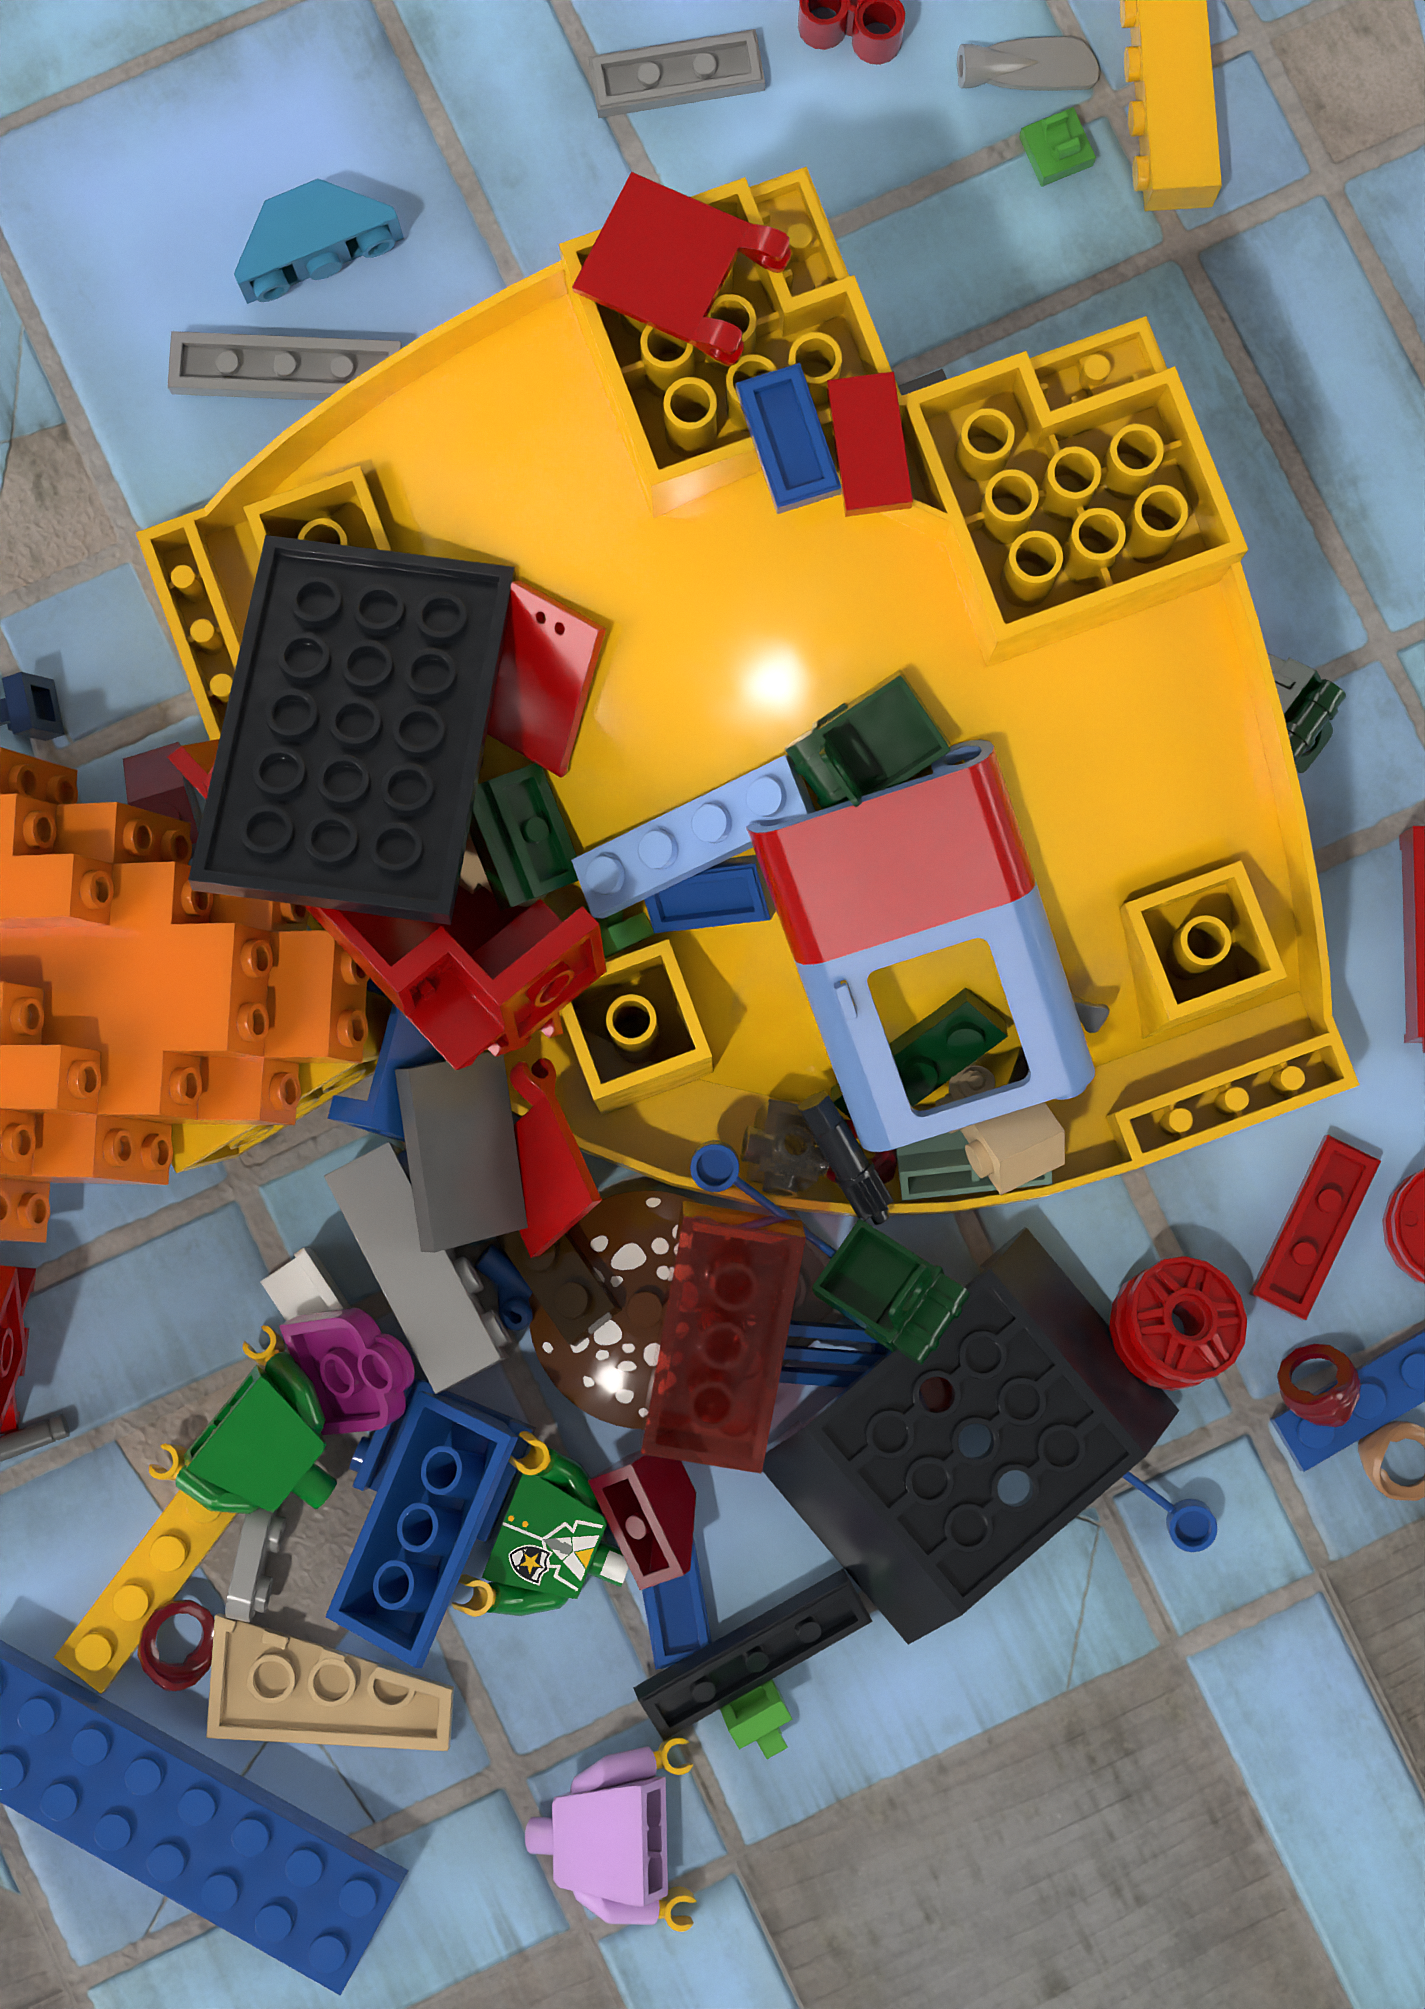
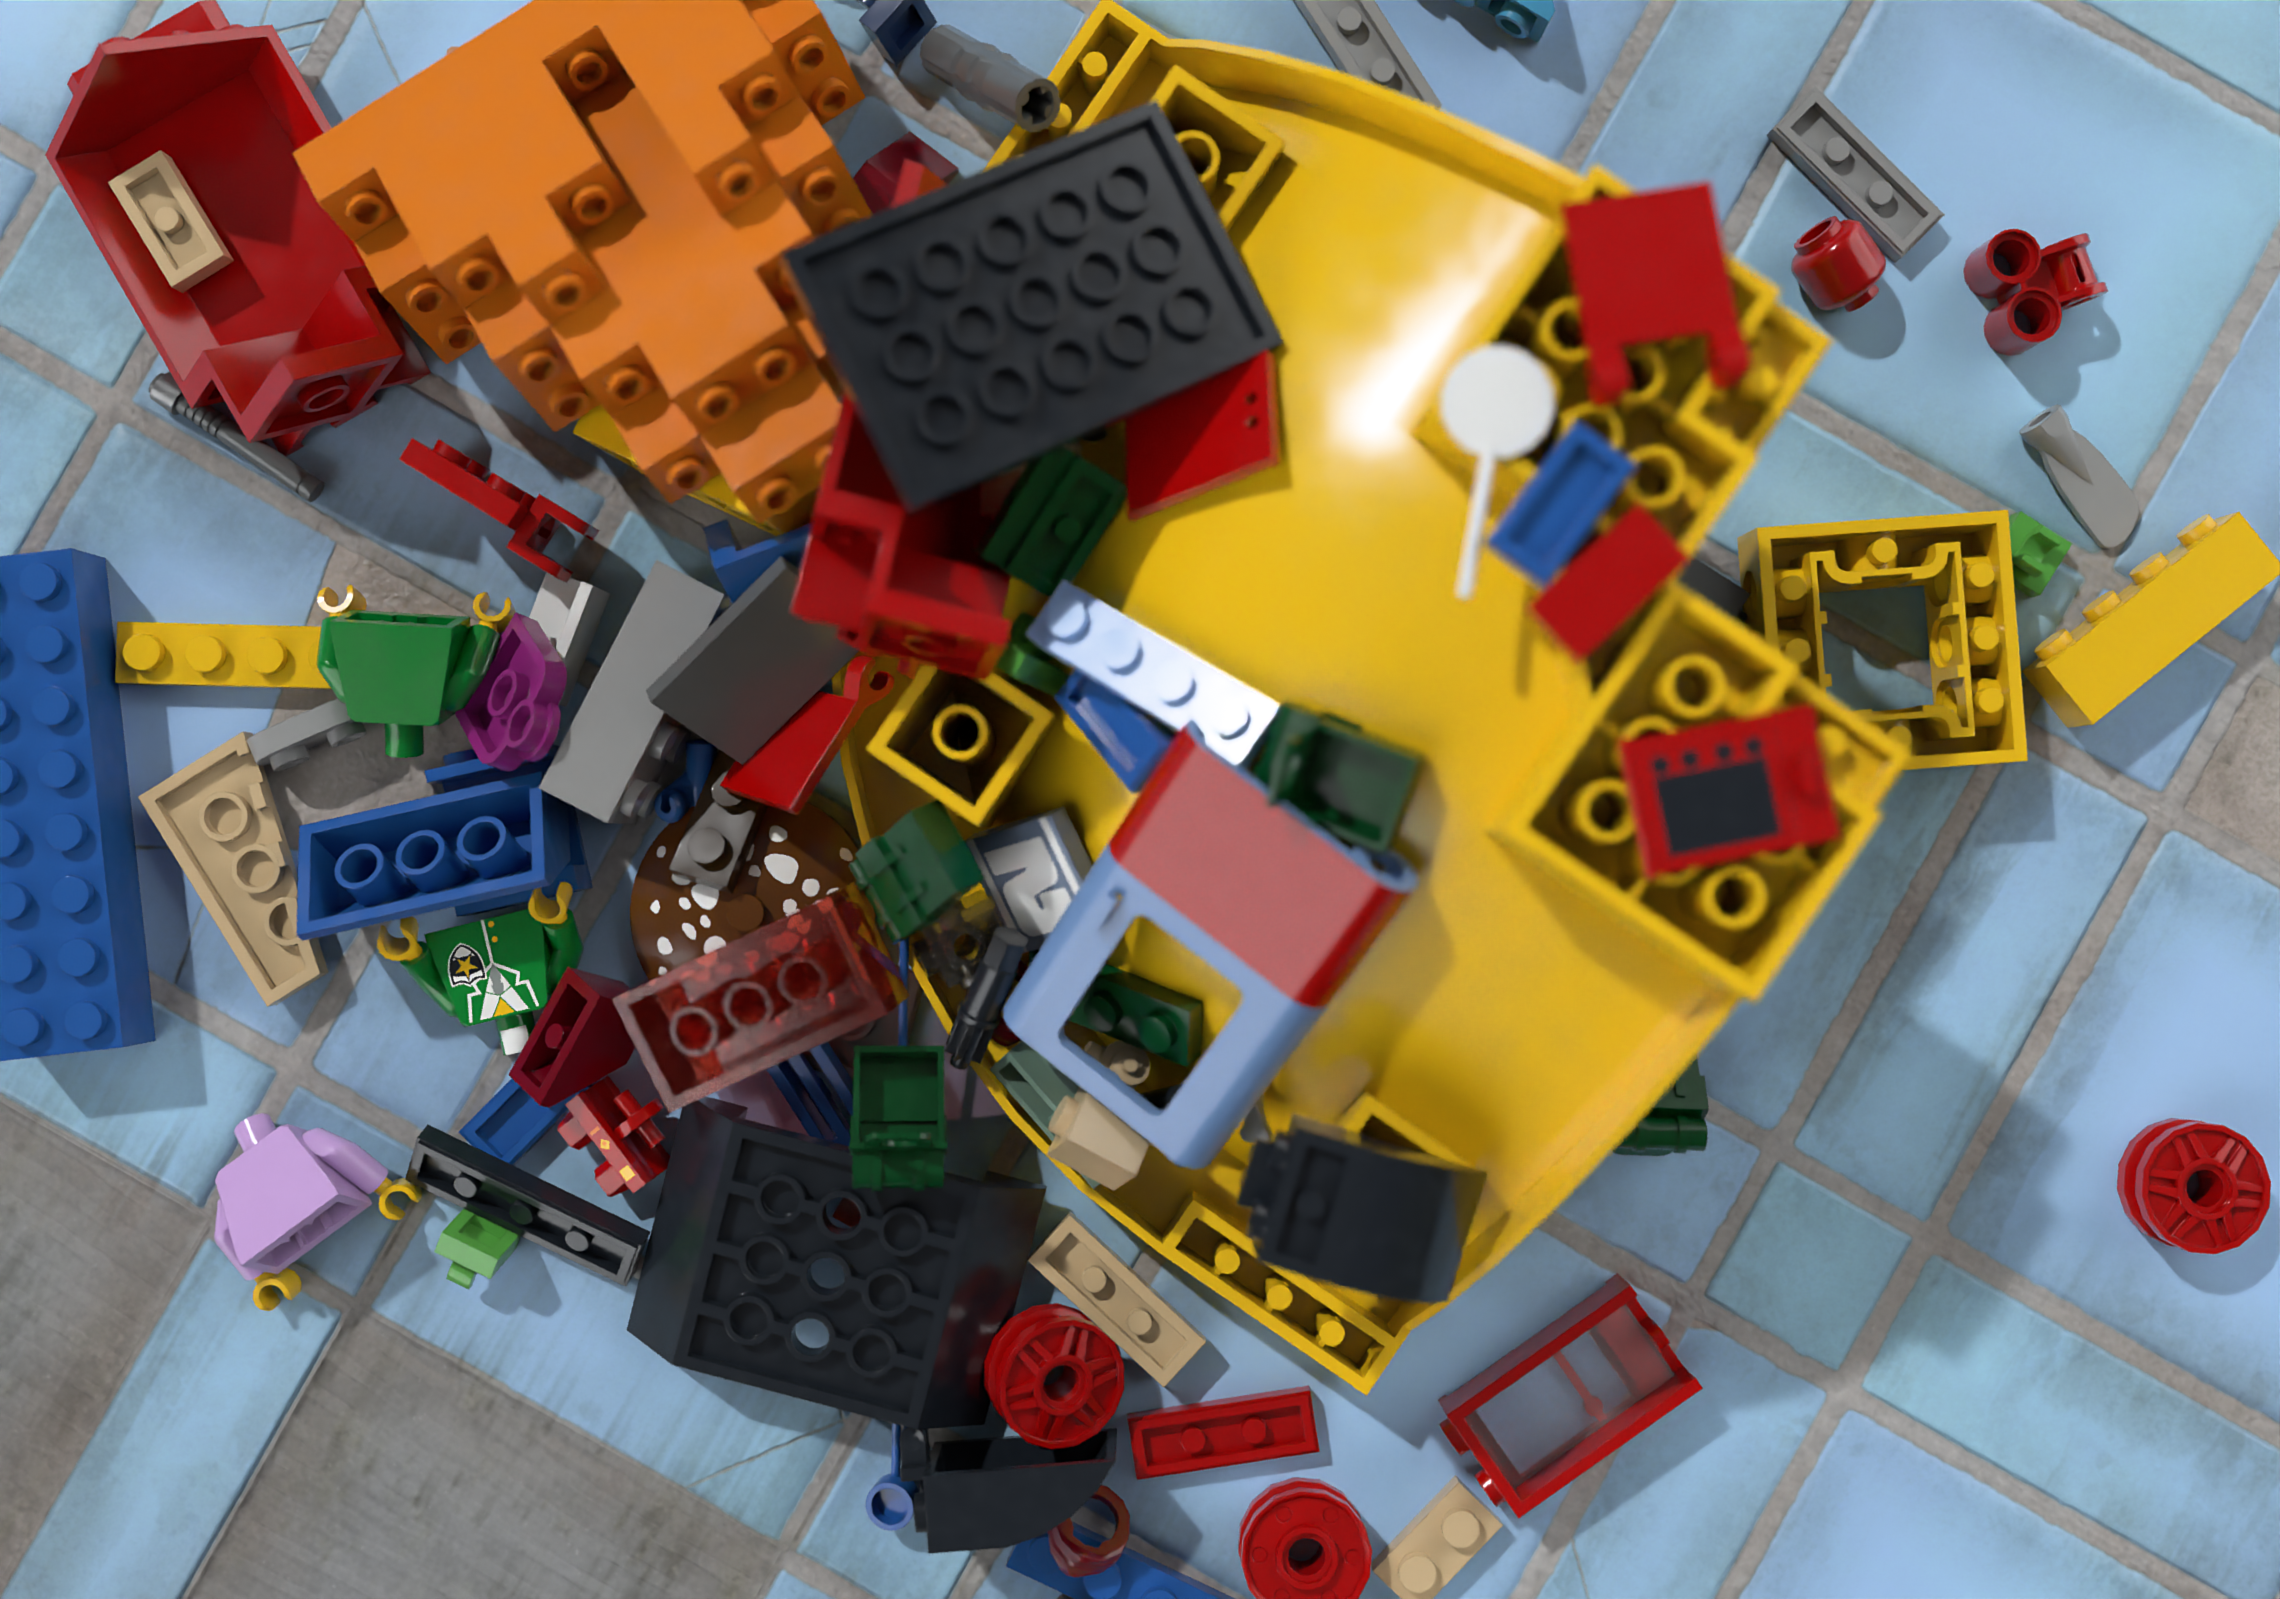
camera: 50 degrees right, 5 degrees up
dark red piece [137,1599,215,1691] -> none
none -> red plate [399,438,599,583]
none -> red hips [557,1076,670,1197]
none -> dark green piece [849,799,986,944]
none -> black piece [900,1426,1117,1554]
none -> dark grey axle [920,25,1061,132]
none -> tile [964,806,1114,953]
none -> tan plate [1028,1211,1206,1388]
none -> black piece [1237,1113,1488,1303]
none -> white piece [1441,346,1554,599]
none -> red container [1617,703,1841,880]
none -> yellow brick [1737,510,2028,771]
none -> red head [1791,216,1886,312]

